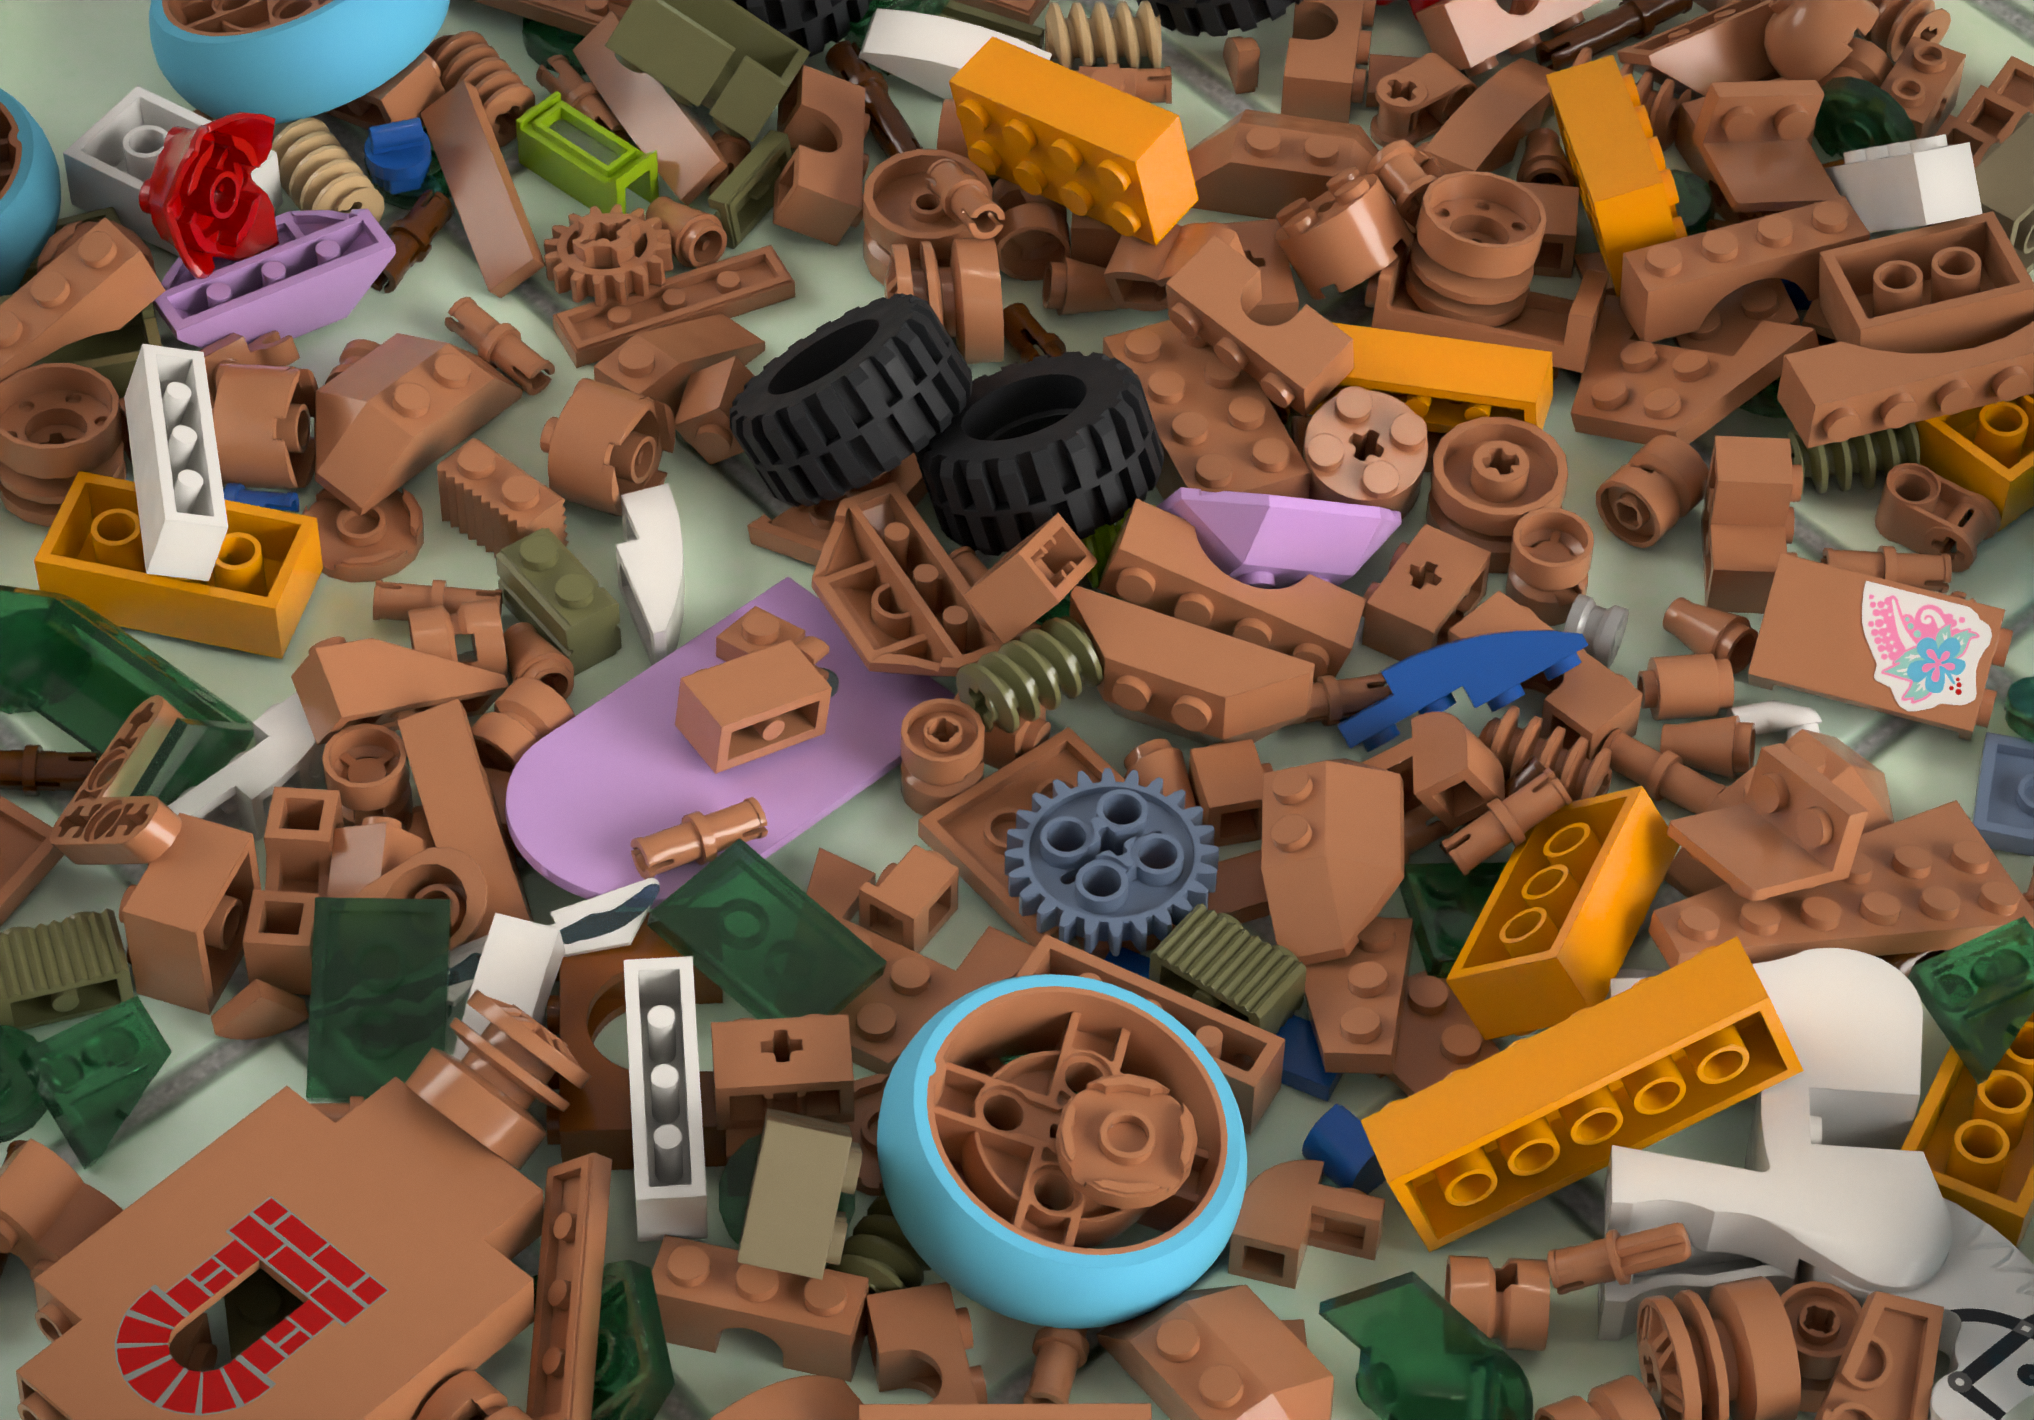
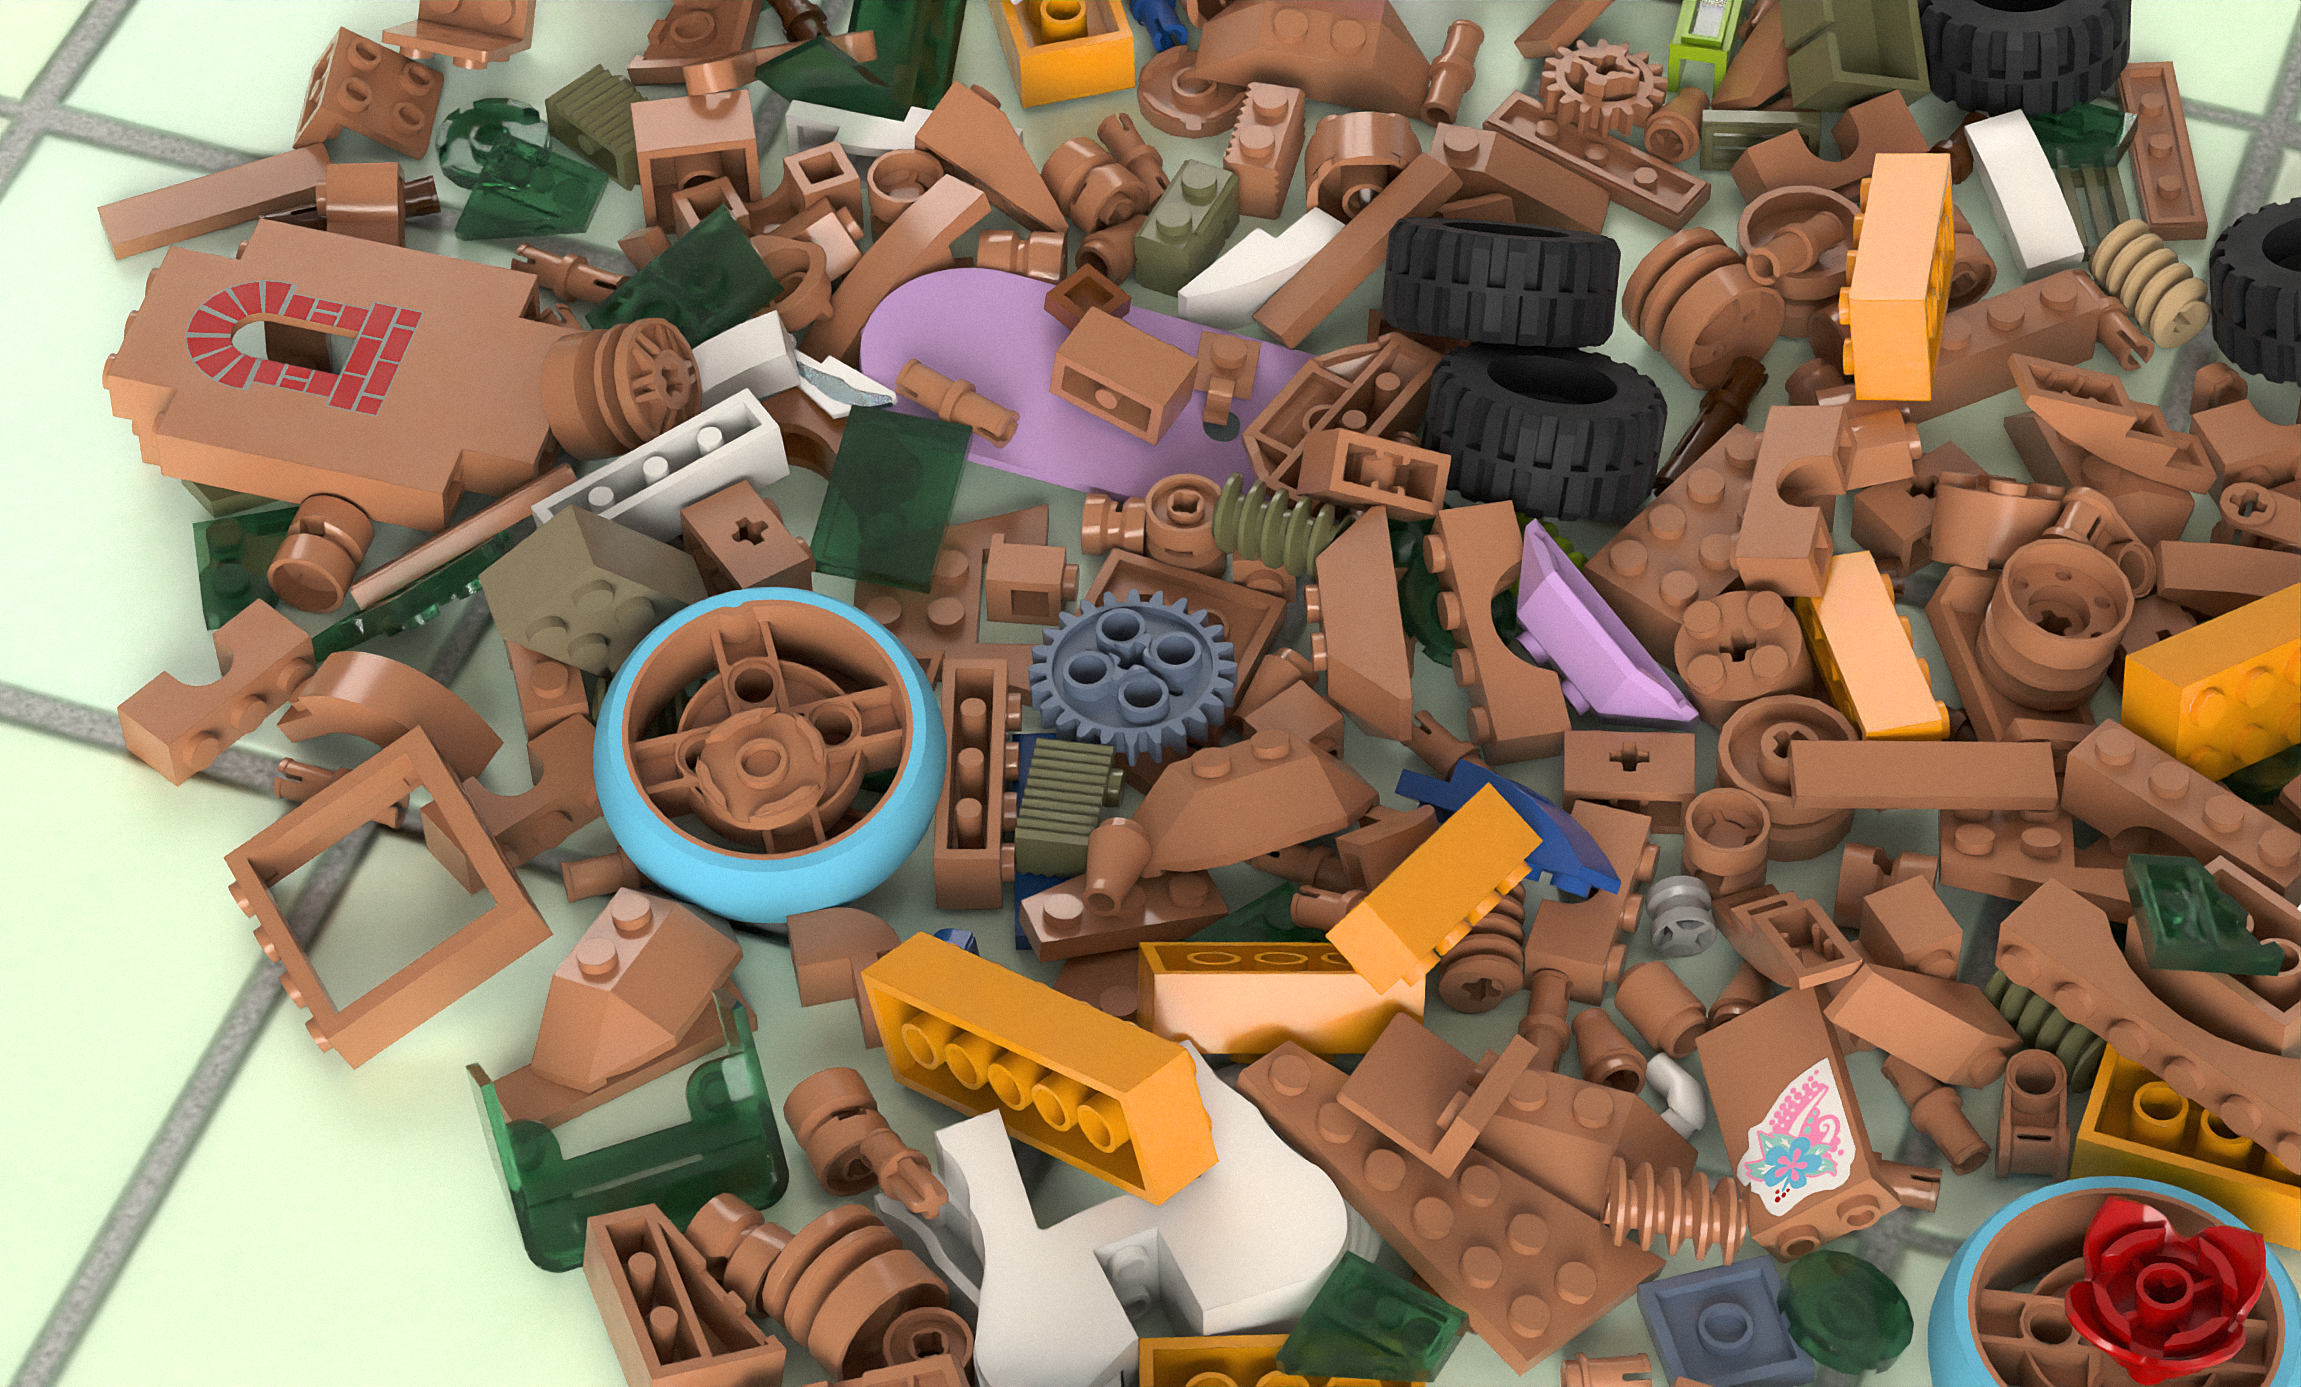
camera: 65 degrees right, 0 degrees up
none -> nougat pin [511,243,632,313]
none -> dark orange plate [1044,263,1132,331]
none -> nougat wheel [1081,493,1147,557]
none -> nougat cone [1082,817,1152,916]
none -> nougat tile [1251,152,1463,349]
none -> light orange brick [1325,782,1543,996]
none -> nougat piece [1600,1157,1751,1266]
none -> nougat slope [1711,883,1863,990]
none -> nougat tile [1787,740,2058,810]
none -> nougat slope [1823,962,2024,1090]
none -> nougat slope [2007,353,2218,495]
none -> clear green wing [2123,853,2285,976]

